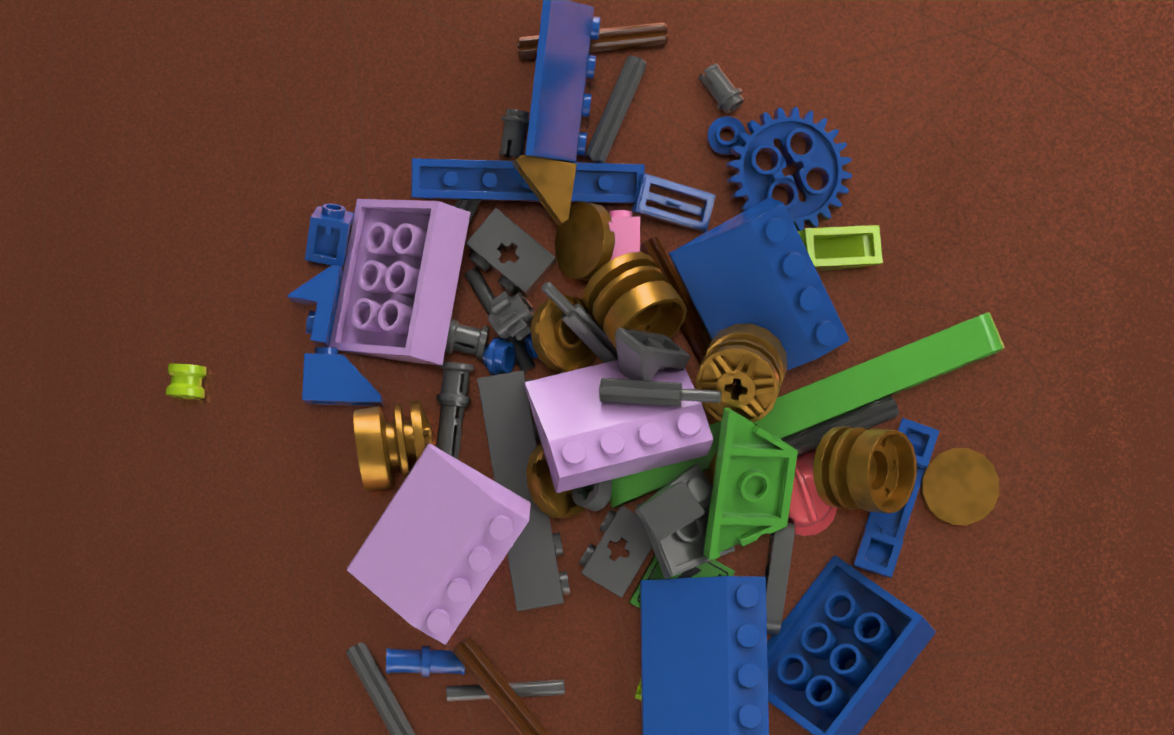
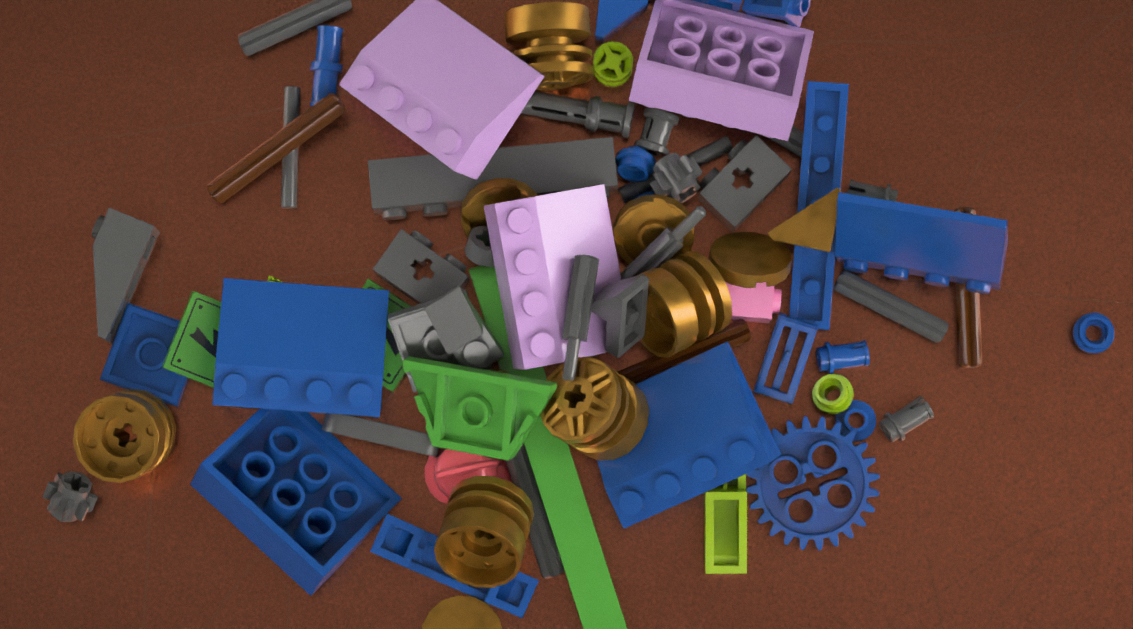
camera: 90 degrees right, 0 degrees up
none -> lime wheel [593,41,633,87]
none -> lime plate [812,374,854,414]
none -> blue pin [816,340,870,374]

